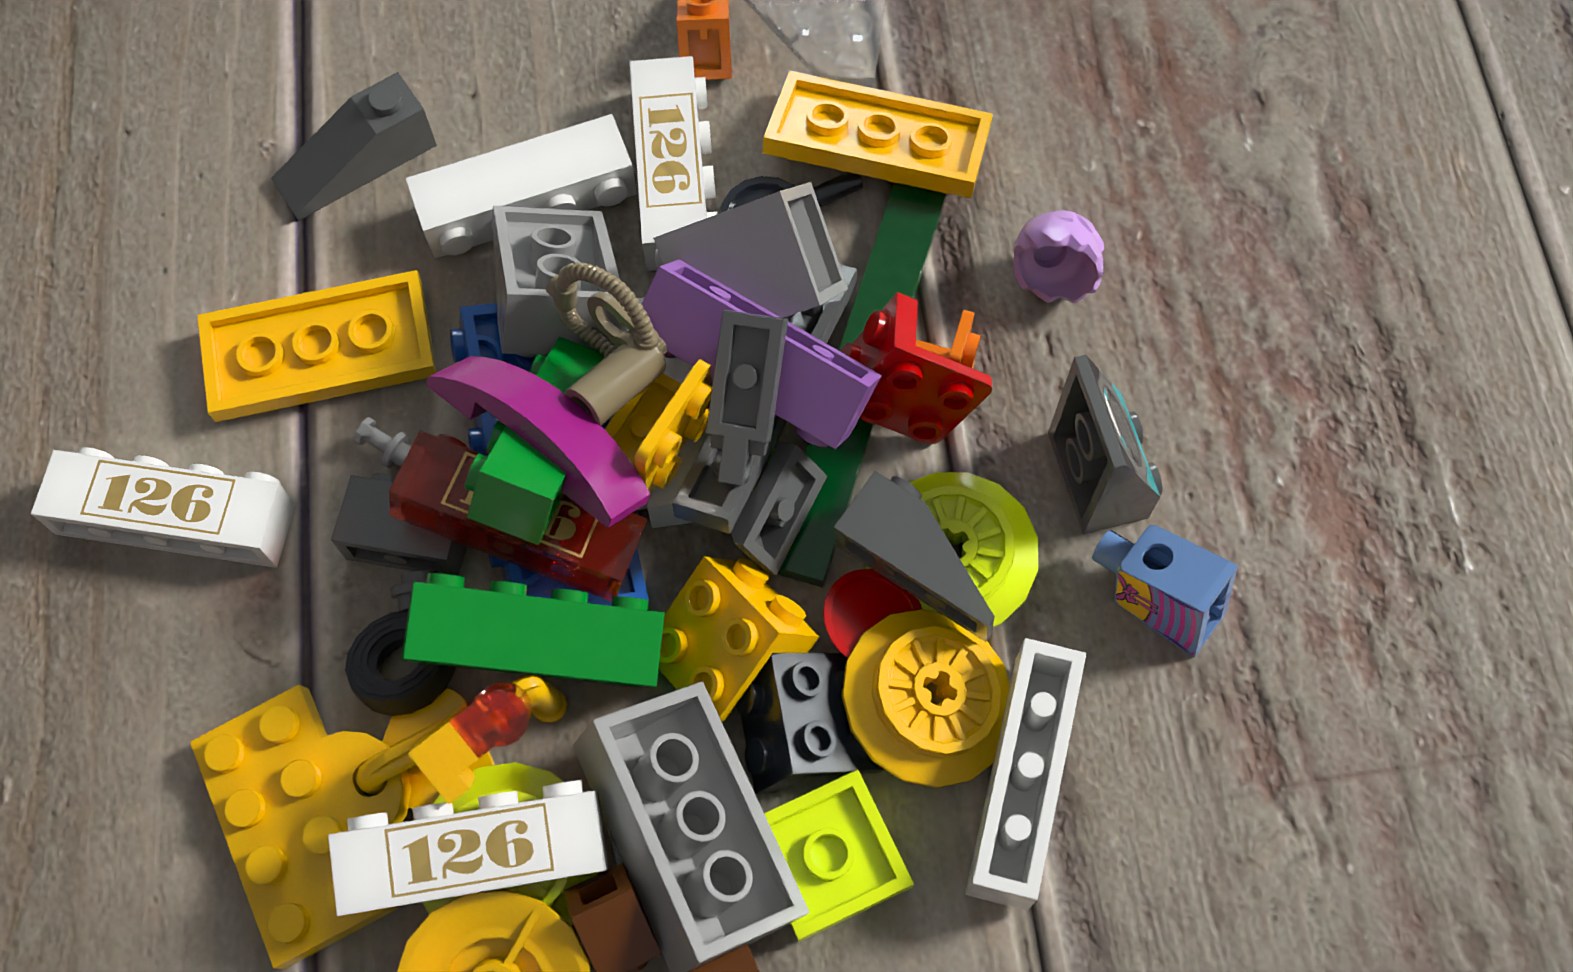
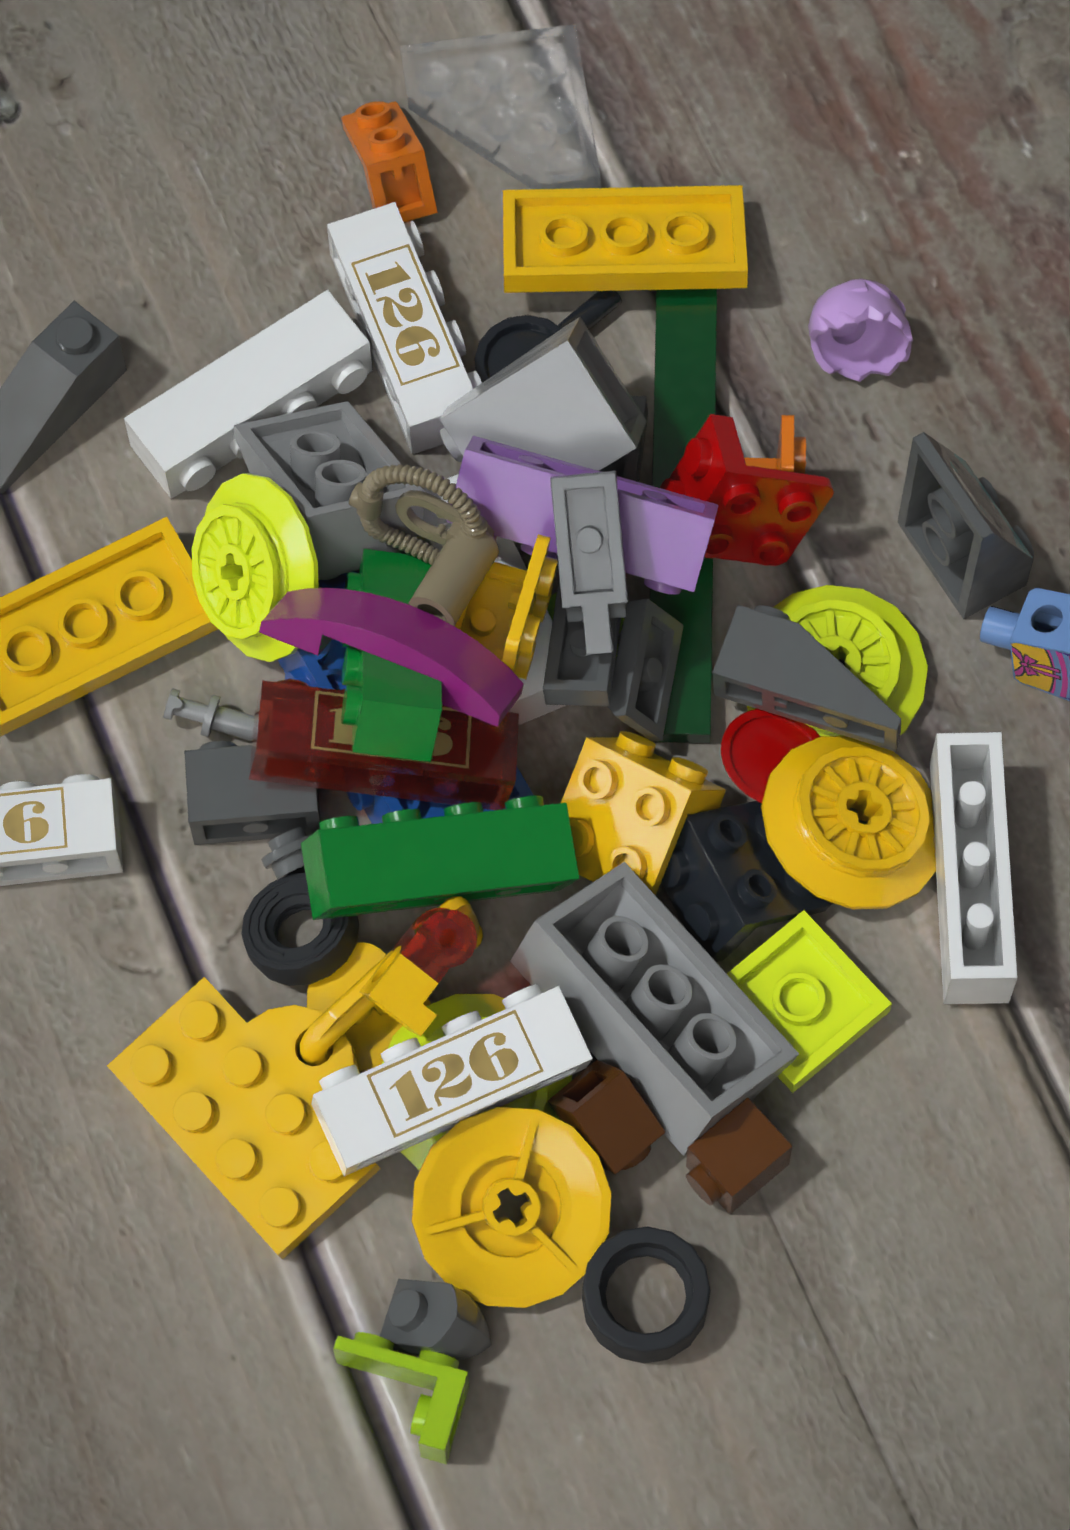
camera: 15 degrees left, 0 degrees up
none -> neon yellow piece [191,473,319,662]

